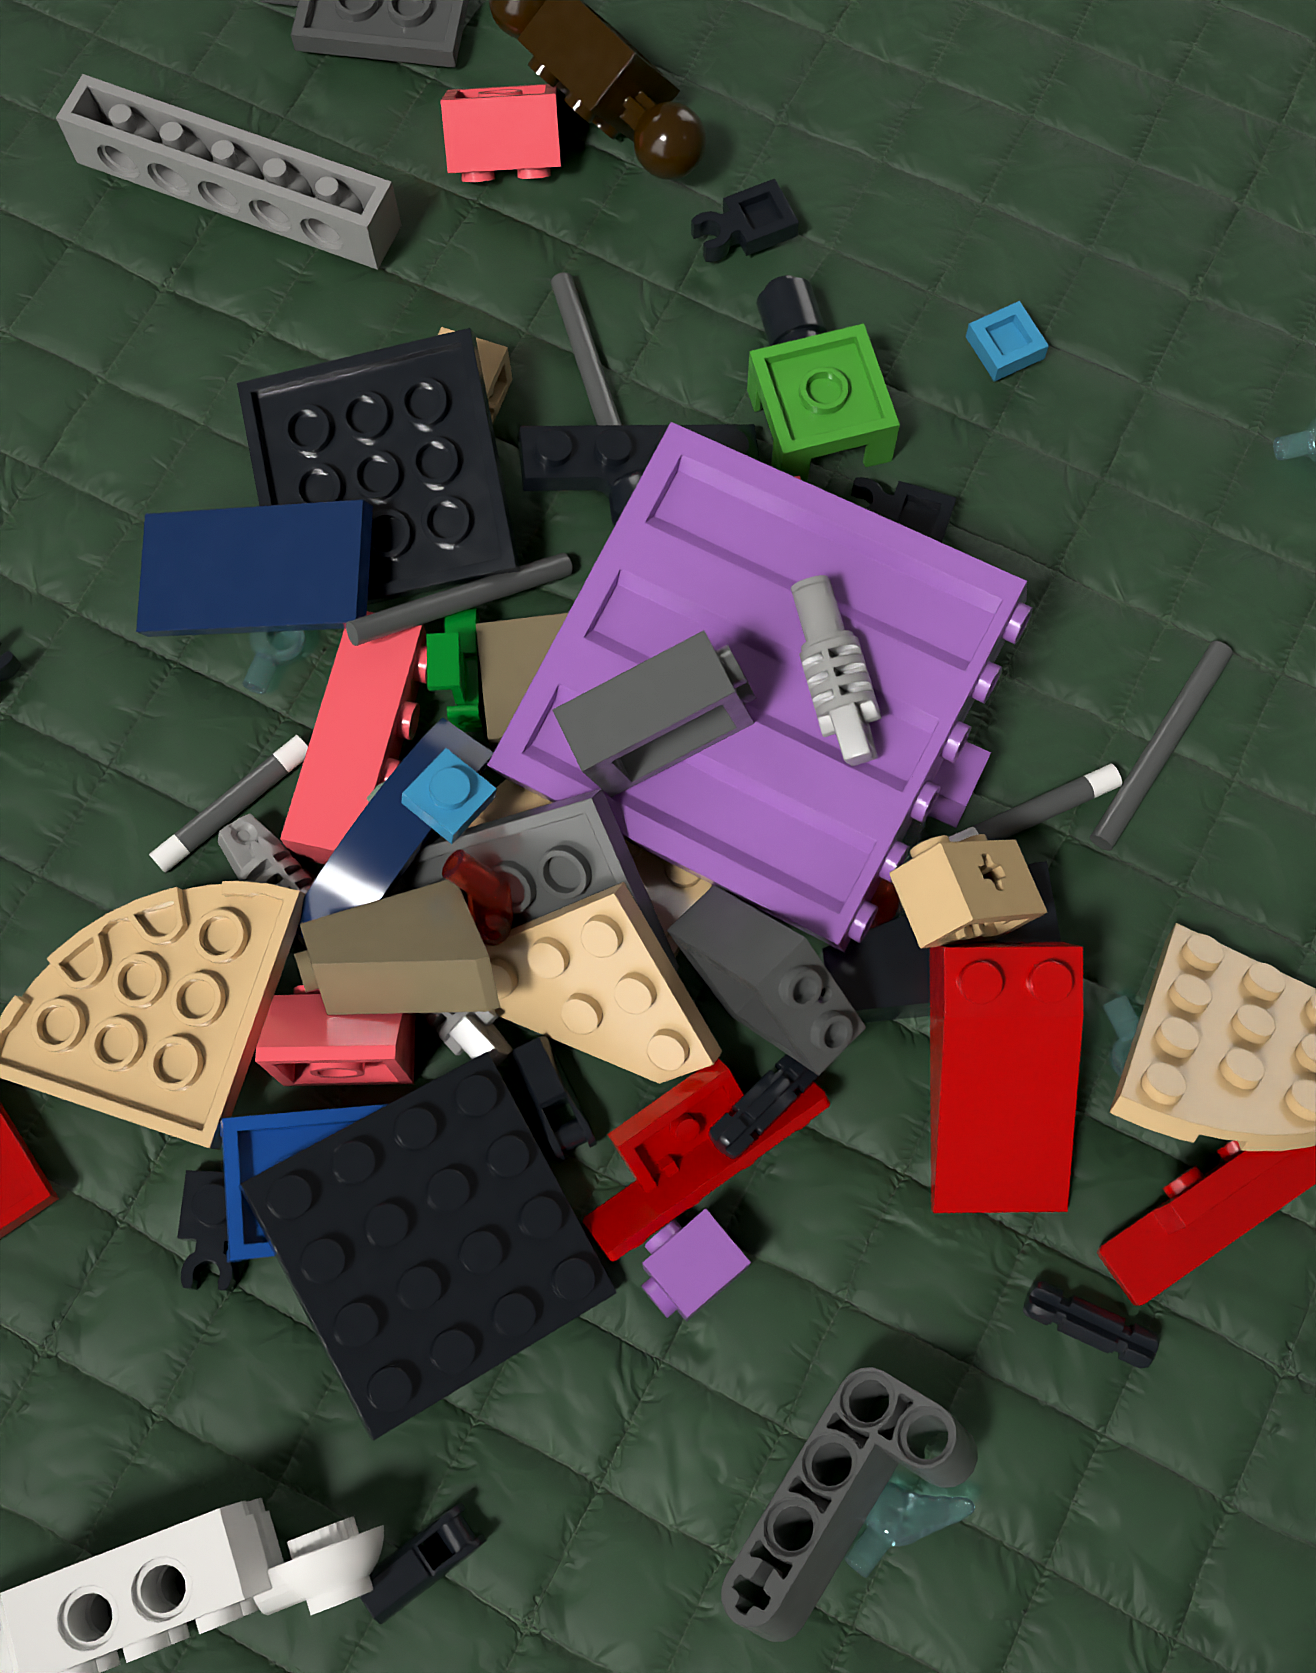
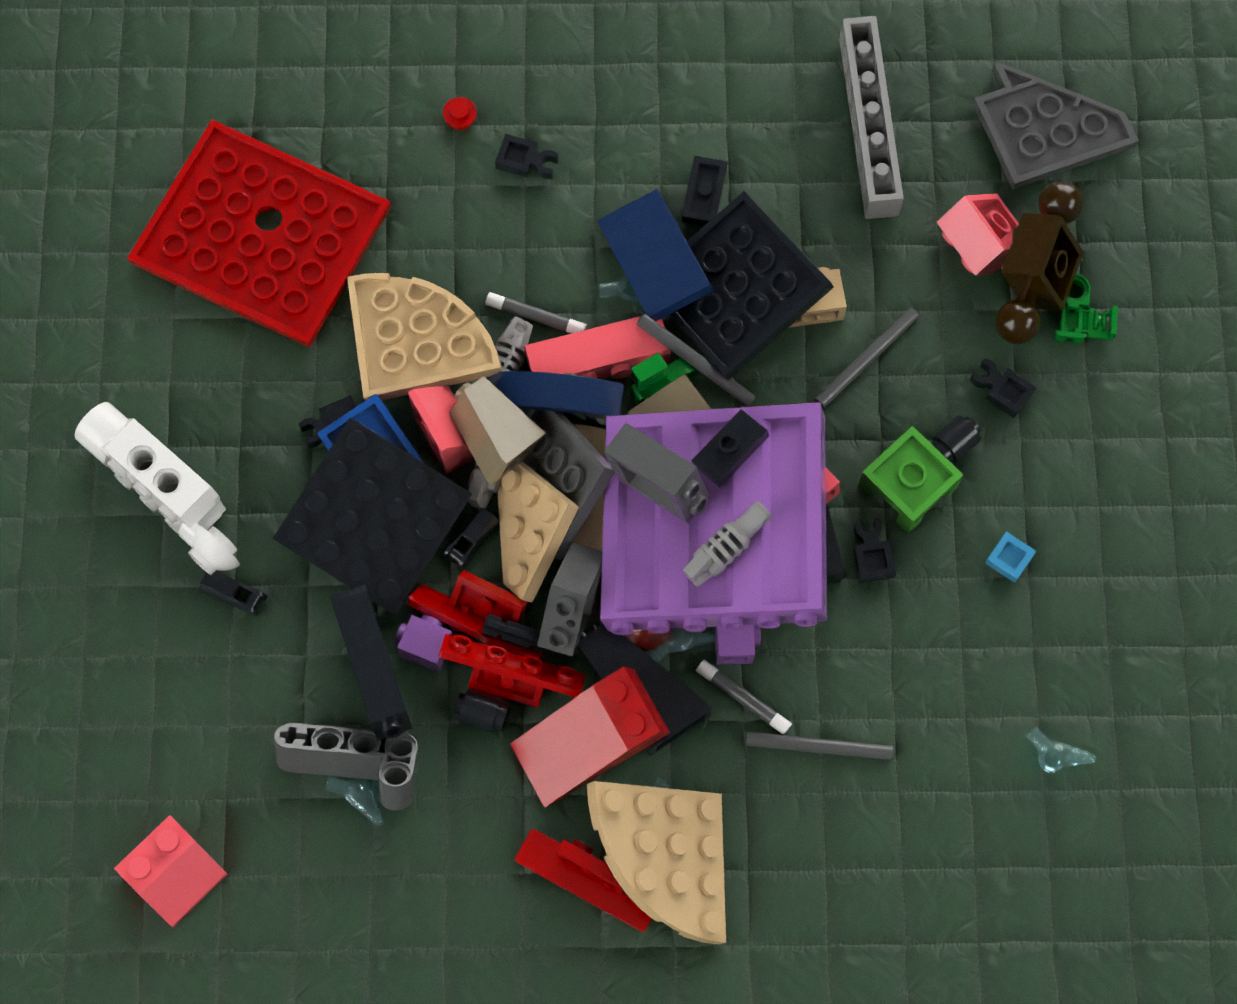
camera: 60 degrees right, 0 degrees up
dark azure plate [401,748,497,844] -> none
clear red arm [442,849,513,946] -> none
black plate [518,424,760,526] -> none
tan brick [889,834,1047,948] -> none
black axle [1023,1281,1160,1368] -> none
none -> black slope [329,585,413,741]
none -> red bracket [438,634,585,708]
none -> black brick [454,688,511,733]
none -> black plate [682,156,728,226]
none -> black plate [691,409,769,488]
none -> green piece [1053,274,1118,344]

